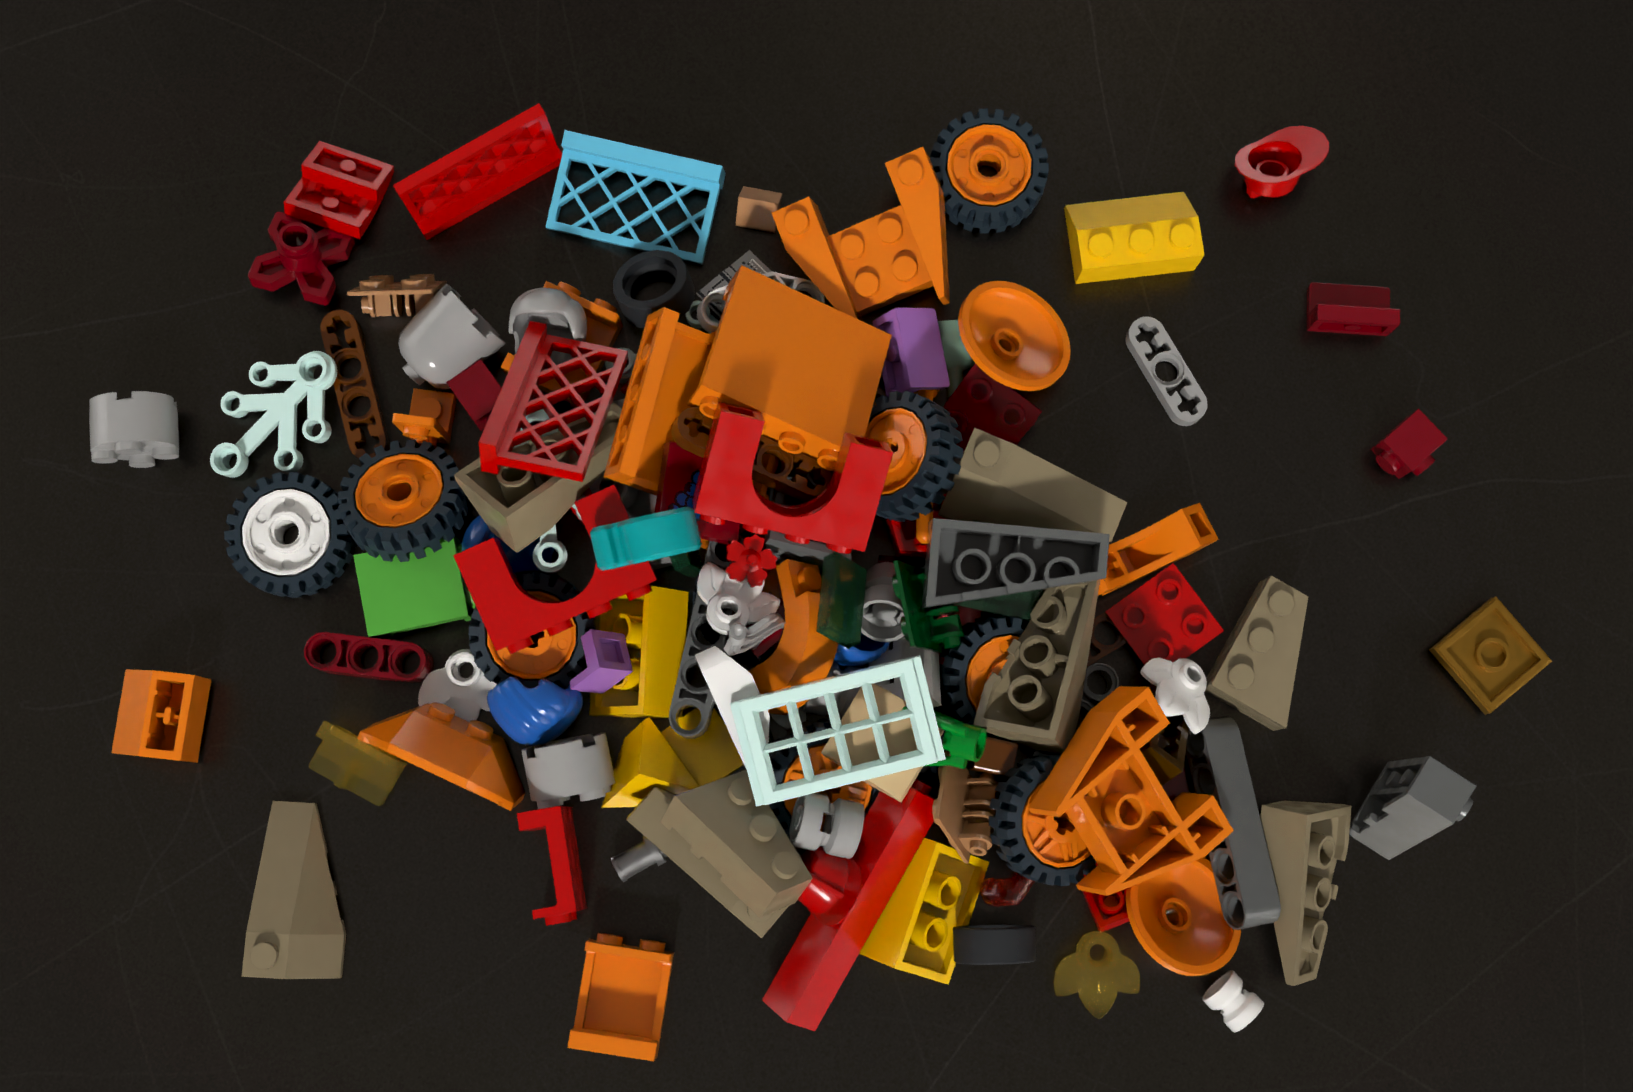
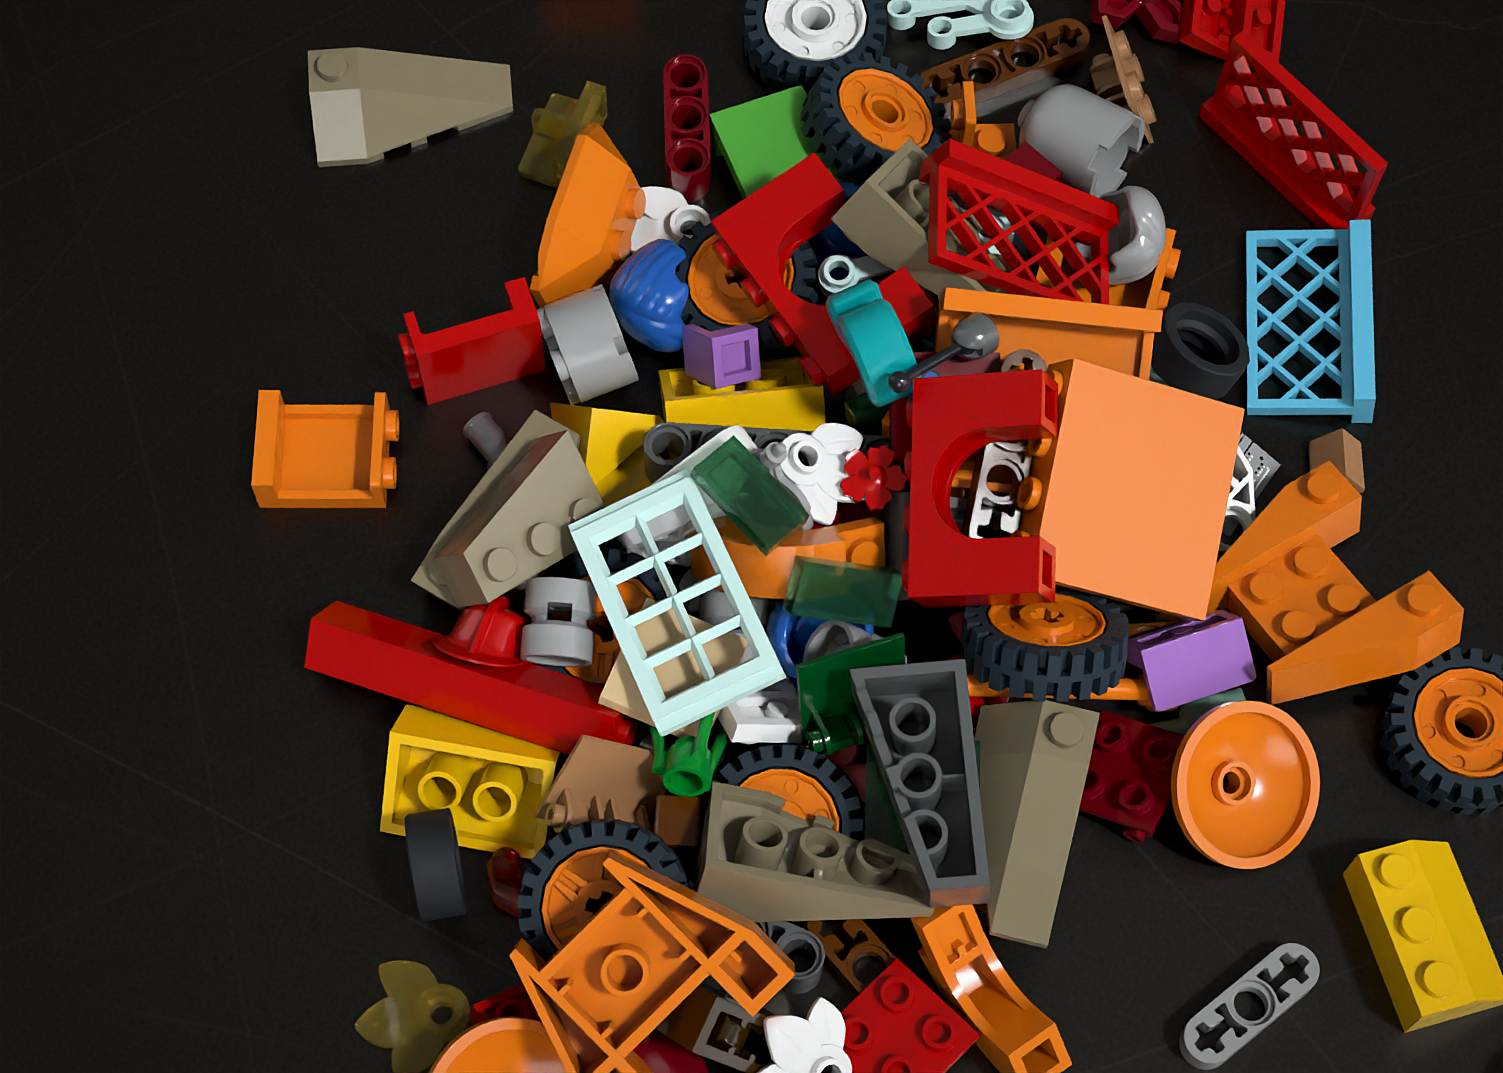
camera: 80 degrees right, 15 degrees down
none -> clear green tile [690,435,810,556]
none -> hinge [888,312,999,393]

